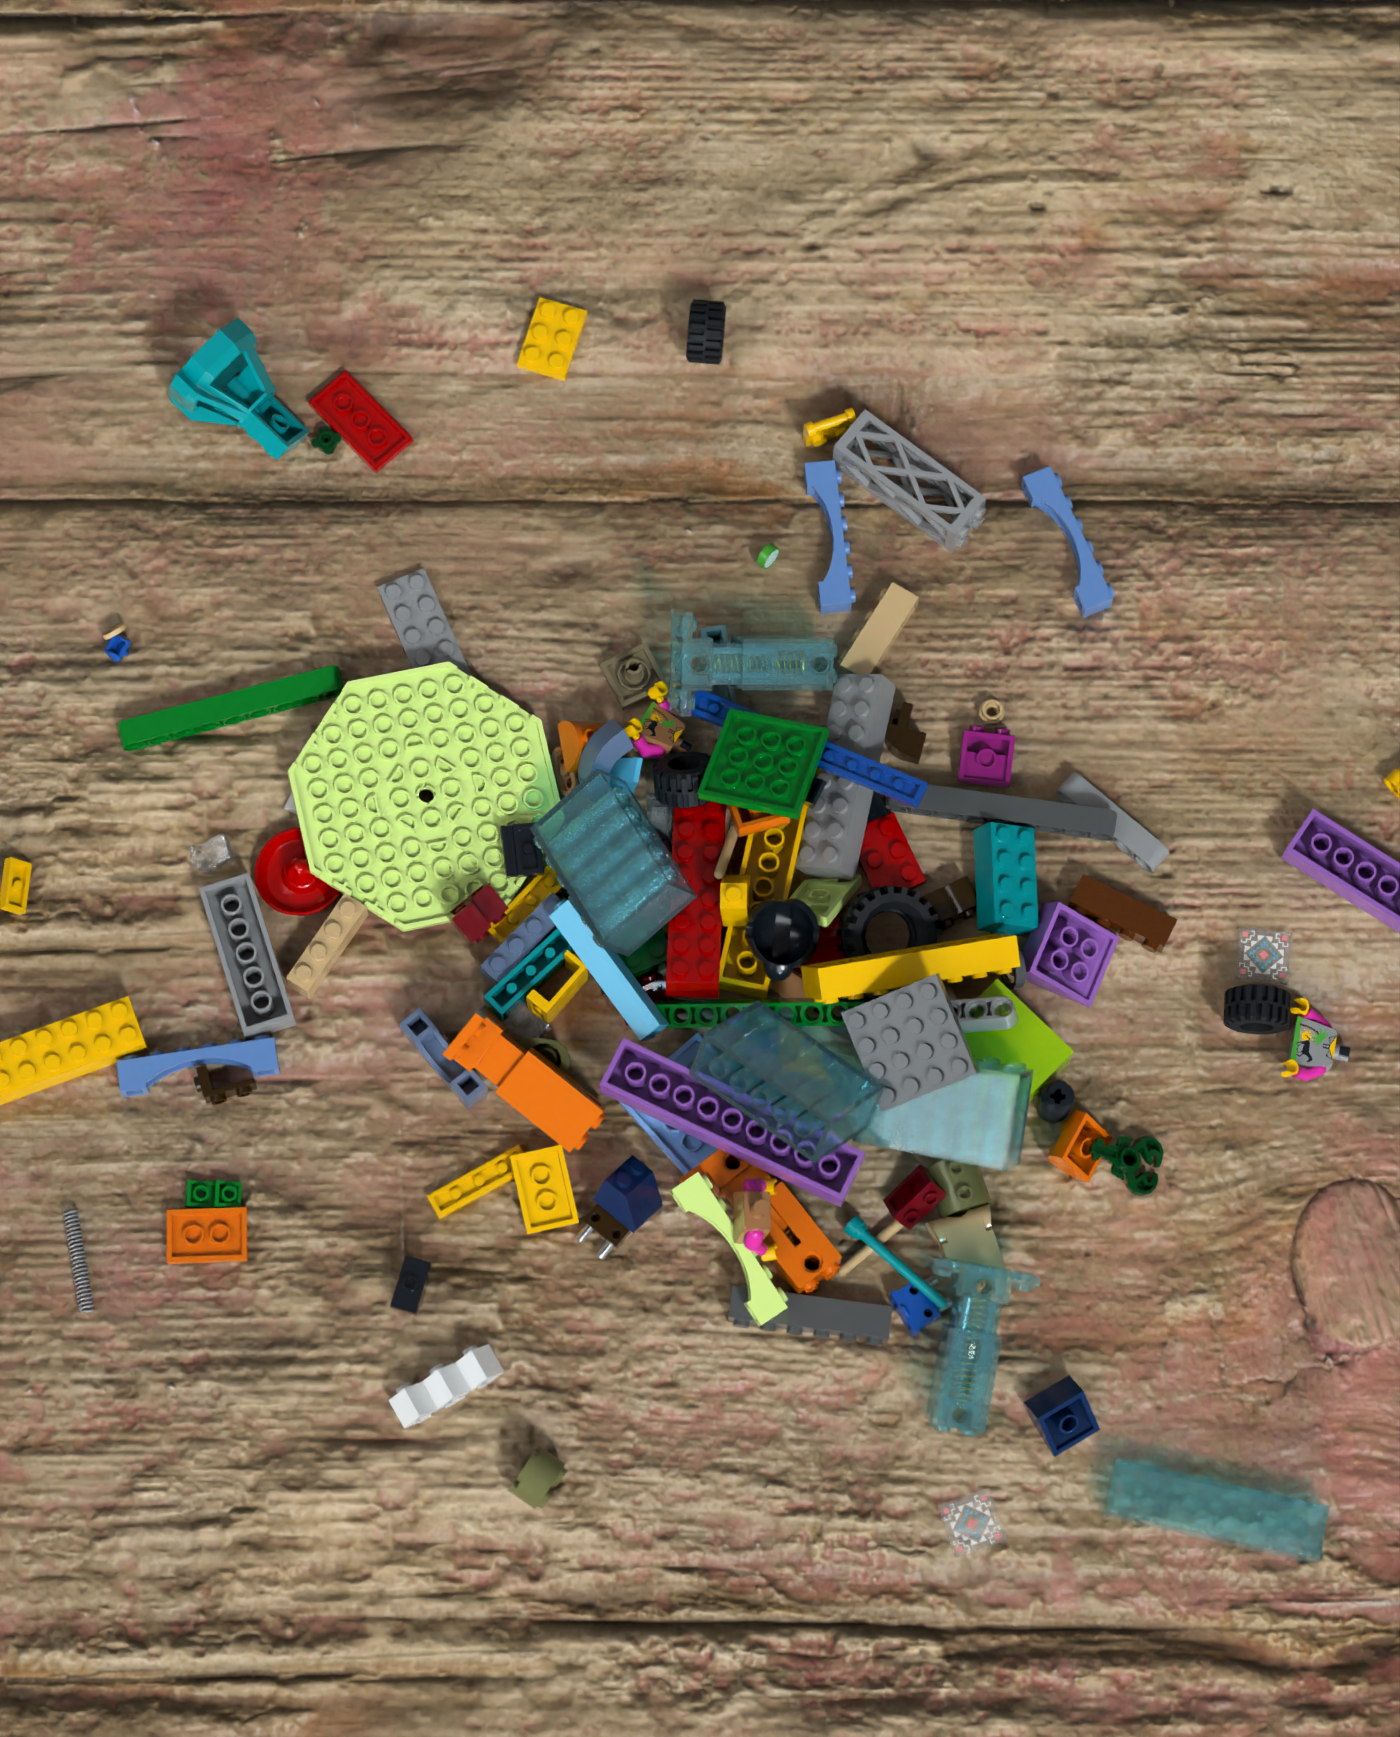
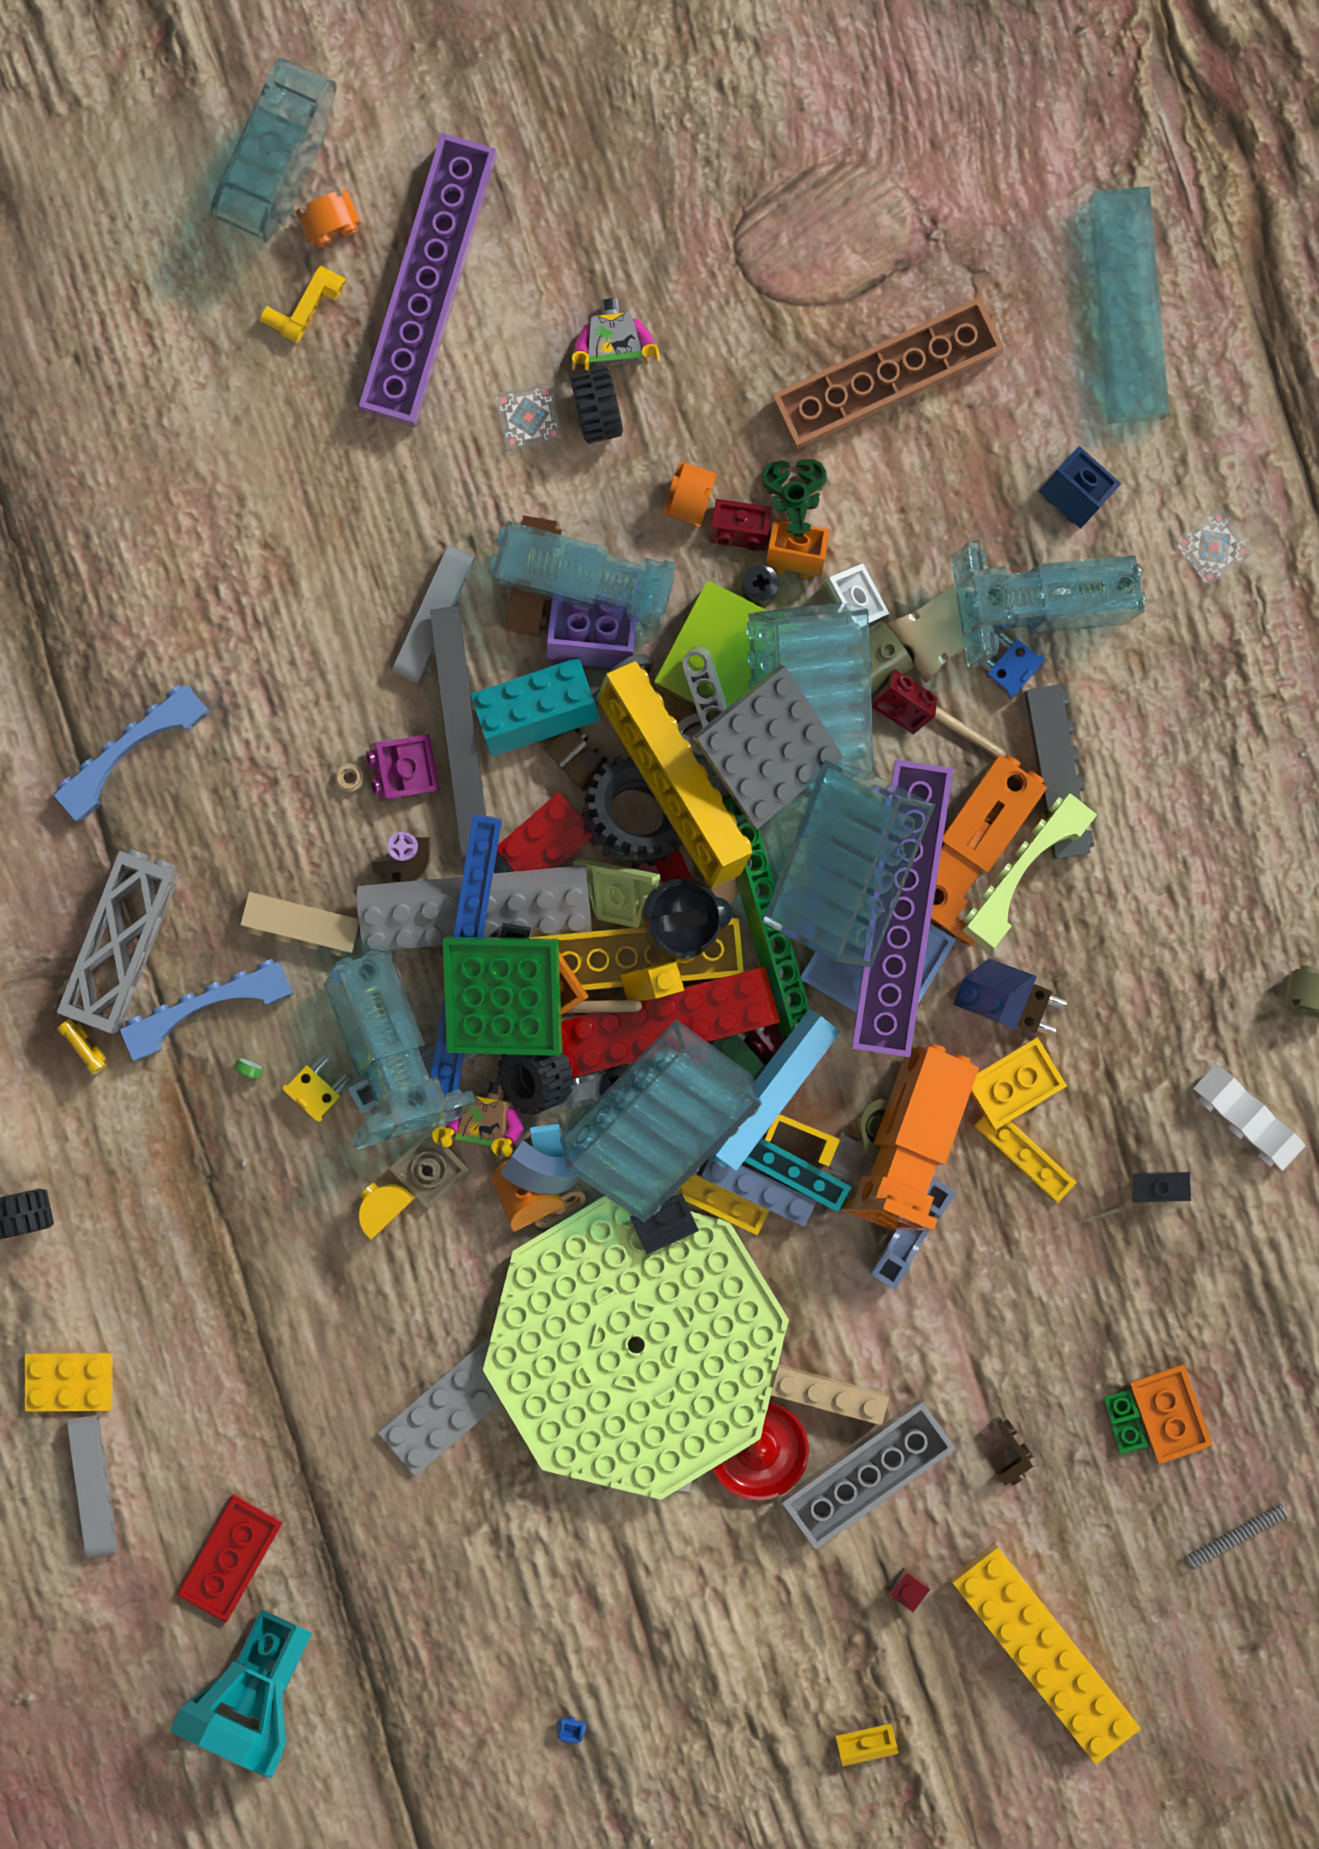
camera: 110 degrees left, 15 degrees up
tan piece [102,622,127,640] -> none
medium blue arch [116,1035,280,1098] -> none
green beam [117,666,344,751] -> none
clear bracket [189,834,235,872] -> none
dark green plate [312,426,342,455] -> none
dark red brick [446,882,508,943] -> none
medium nougat torso [733,1179,778,1262] -> none
teal piece [844,1216,947,1308] -> none
none -> light grey beam [68,1415,118,1558]
none -> yellow piece [283,1054,351,1122]
none -> yellow brick [359,1182,416,1239]
none -> lavender wheel [387,832,418,861]
none -> clear light blue brick [488,521,676,631]
none -> orange brick [662,461,717,527]
none -> dark red bracket [710,499,772,551]
none -> nougat brick [771,297,1004,451]
none -> white slope [824,564,890,635]
none -> dark red brick [888,1567,930,1613]

